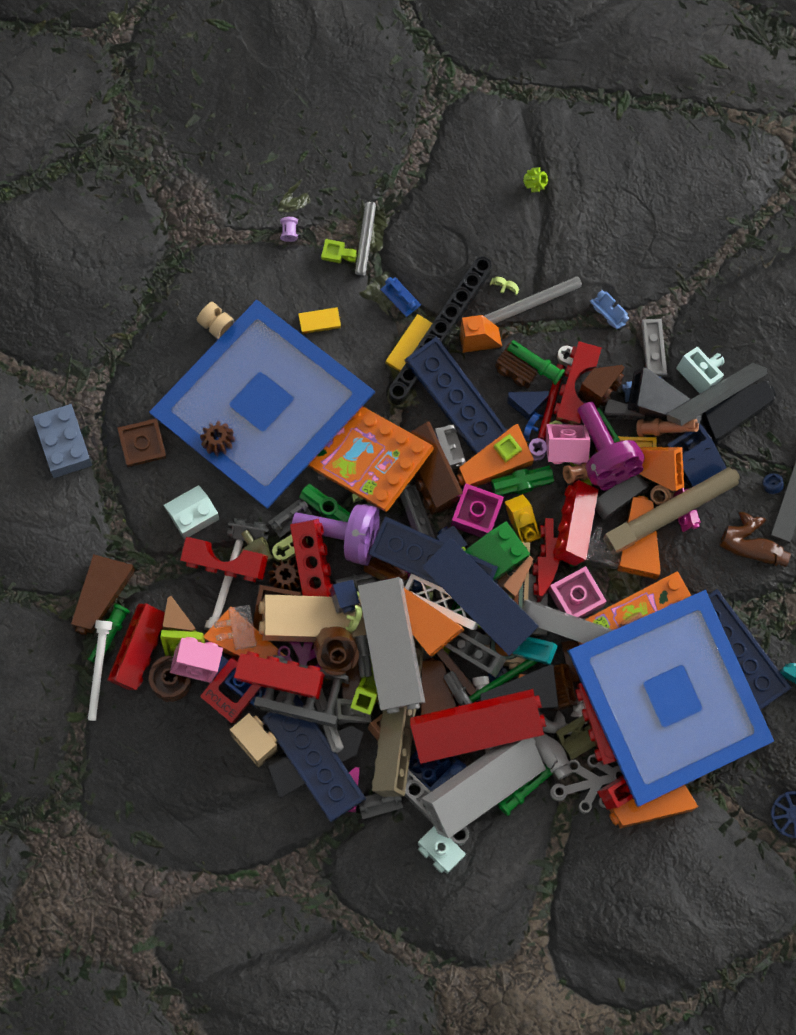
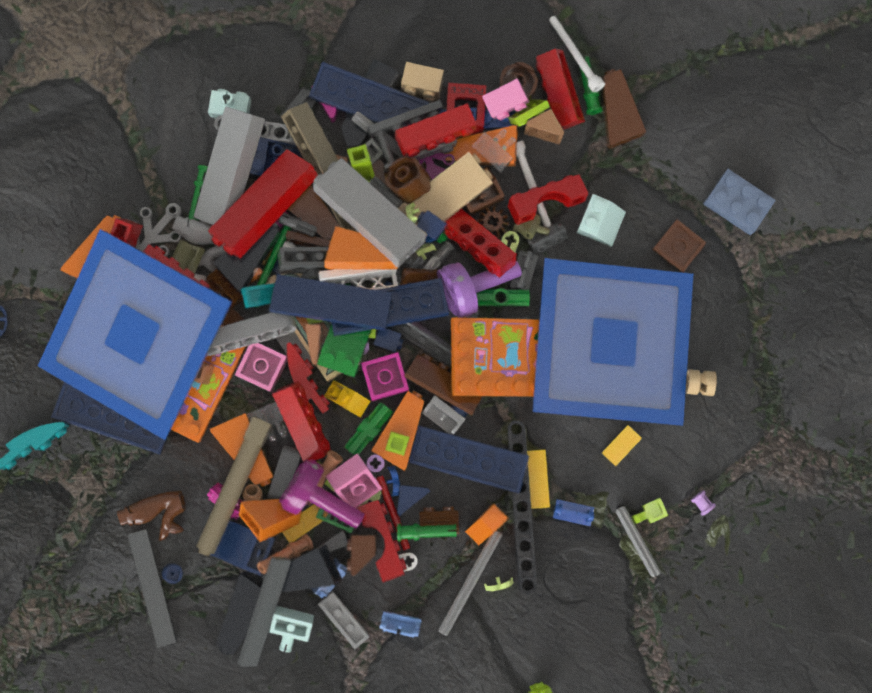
camera: 145 degrees right, 10 degrees up
reddish brown gear [200,421,235,457] -> none

